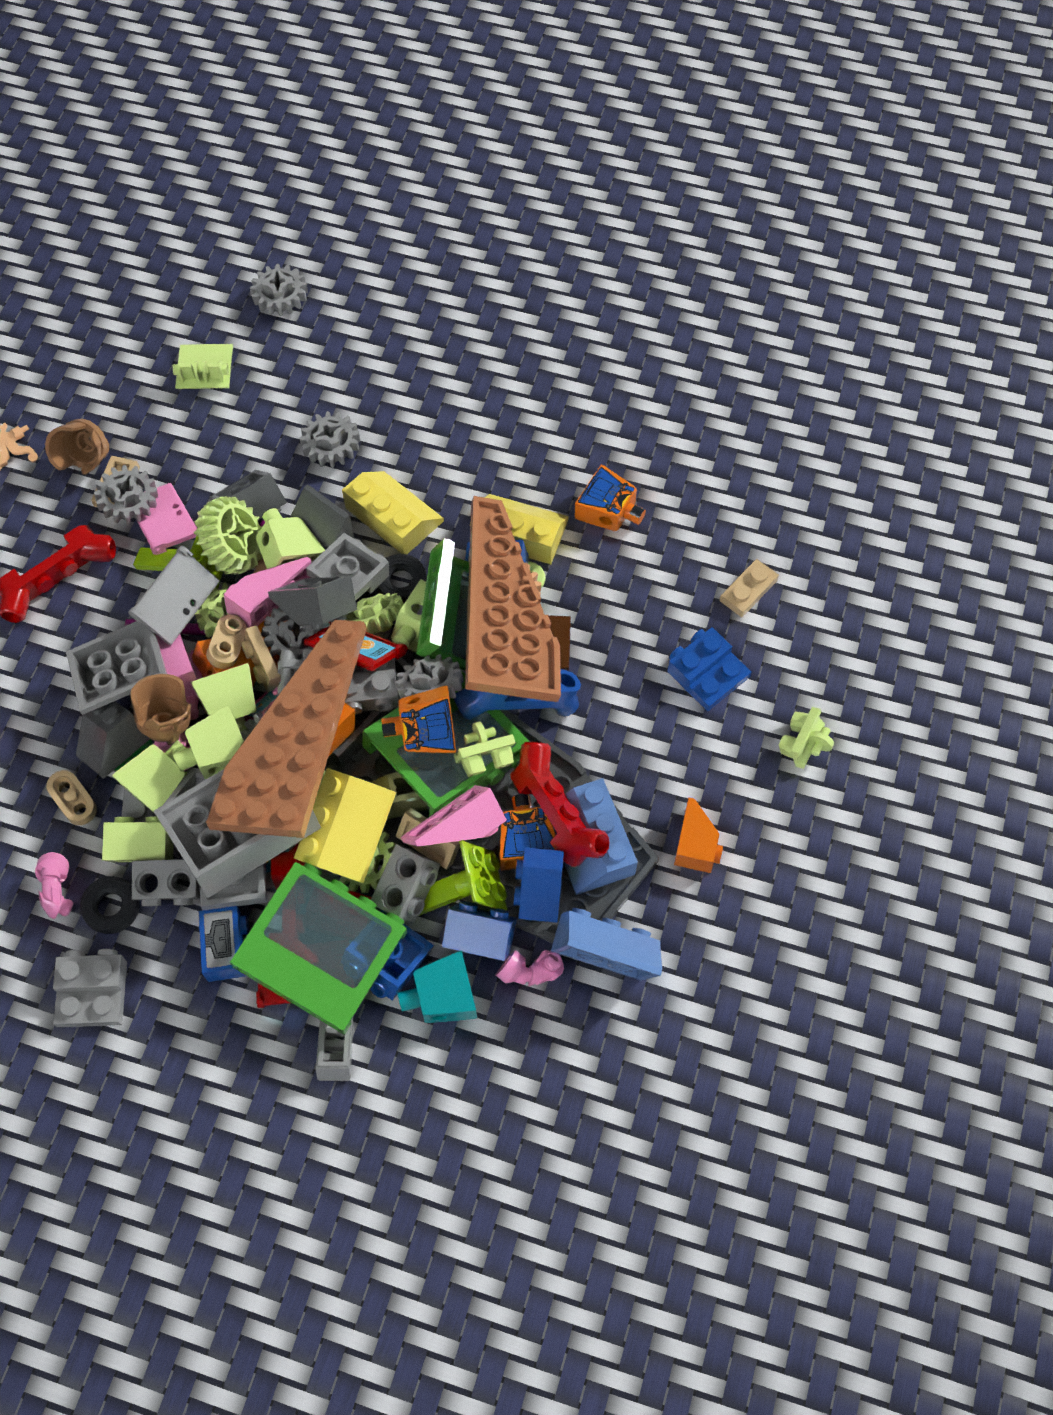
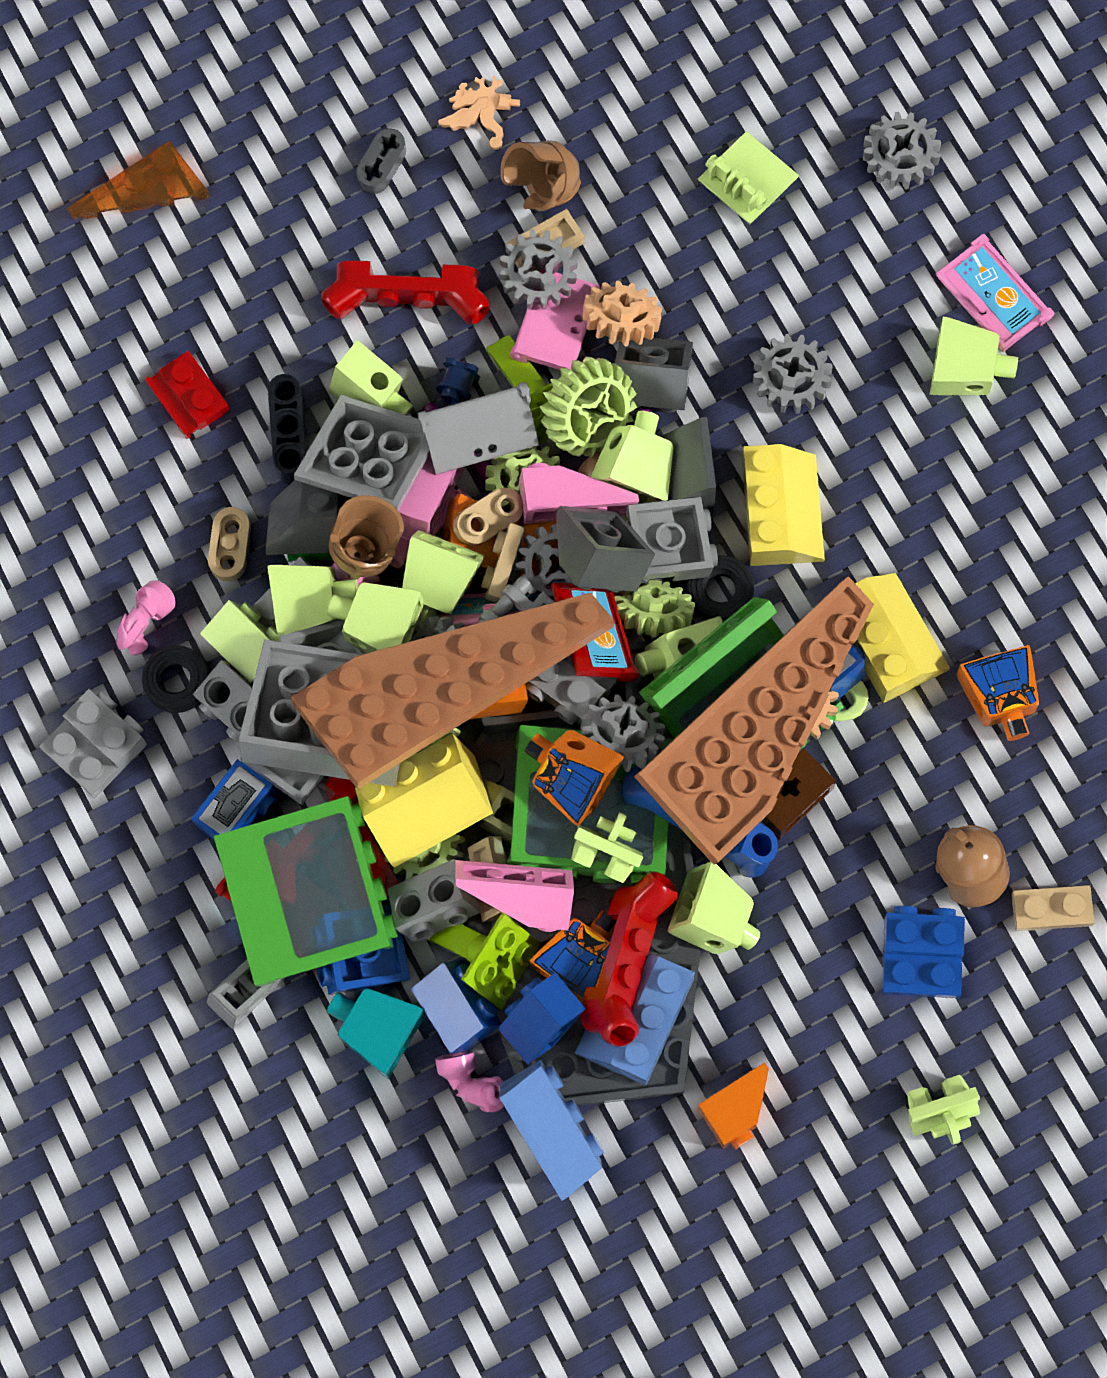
camera: 50 degrees right, 10 degrees up
none -> black beam [268,374,309,485]
none -> yellowish green torso [328,340,414,415]
none -> dark blue brick [436,358,480,405]
none -> light nougat gear [582,281,662,346]
none -> yellowish green torso [667,862,760,954]
none -> yellowish green torso [930,317,1018,395]
none -> medium nougat helmet [935,825,1010,907]
none -> door [936,234,1055,352]

